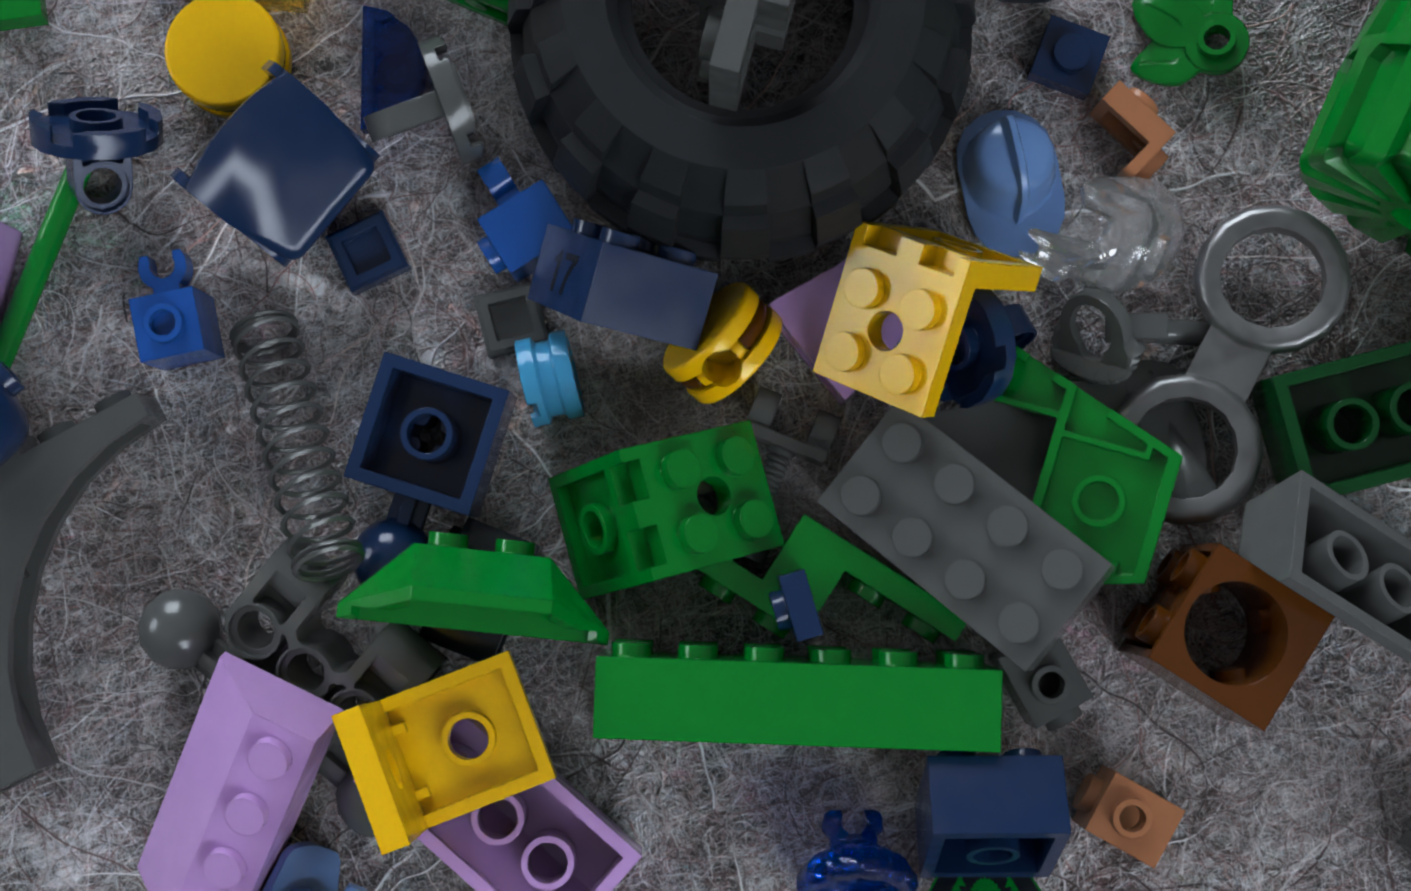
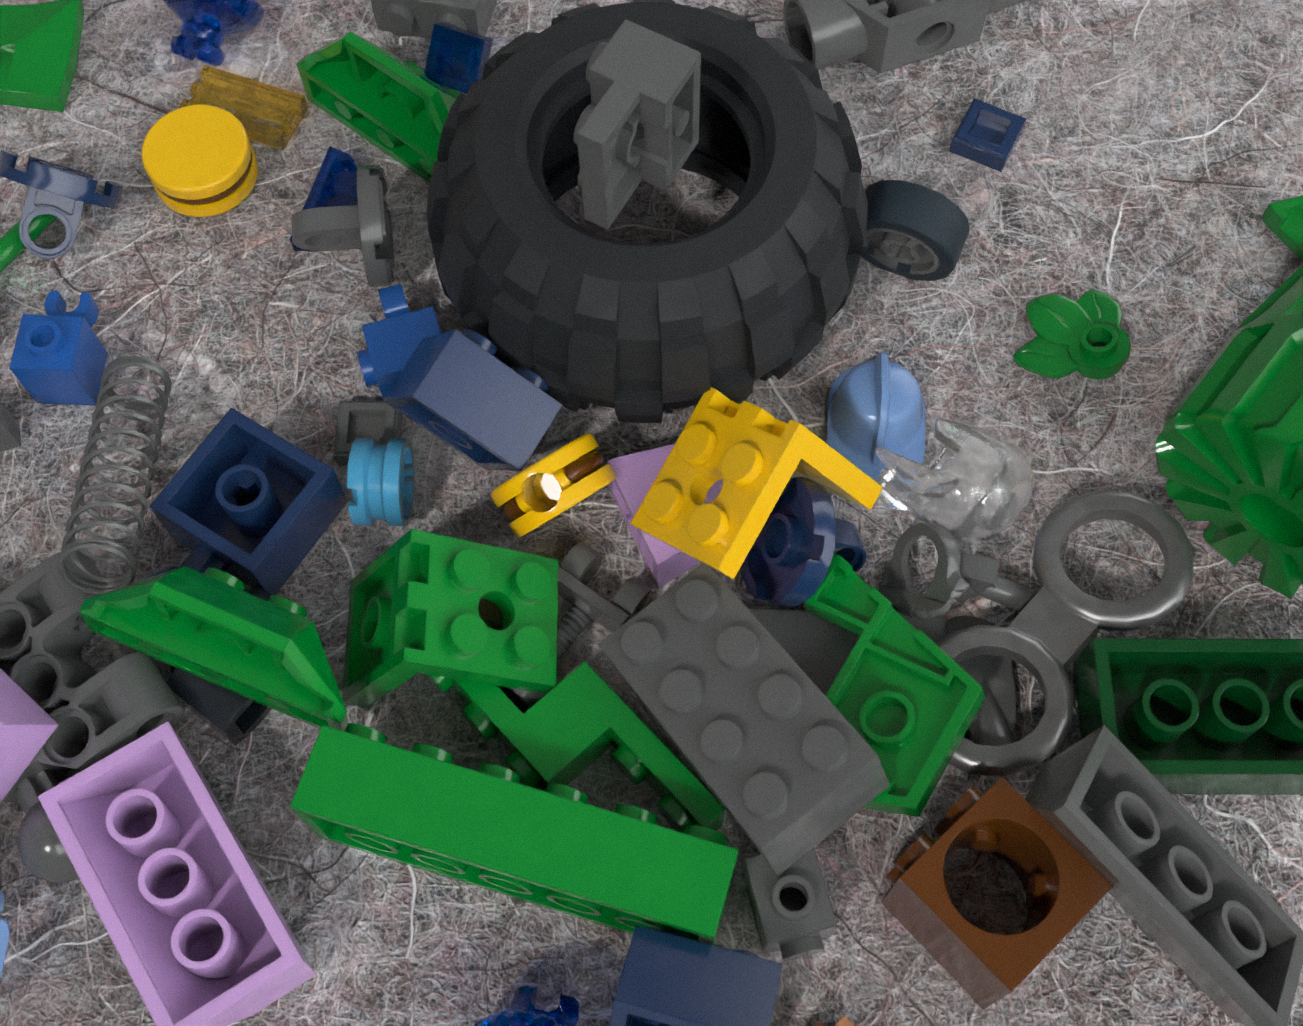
camera: 15 degrees right, 20 degrees down
dark blue piece [170,60,380,267] -> none
dark blue tile [325,210,412,296] -> none
yellow bracket [331,650,557,855] -> none
dark blue plate [768,569,823,642] -> none
dark blue plate [1026,15,1110,101] -> none
nougat bracket [1089,80,1176,190] -> none

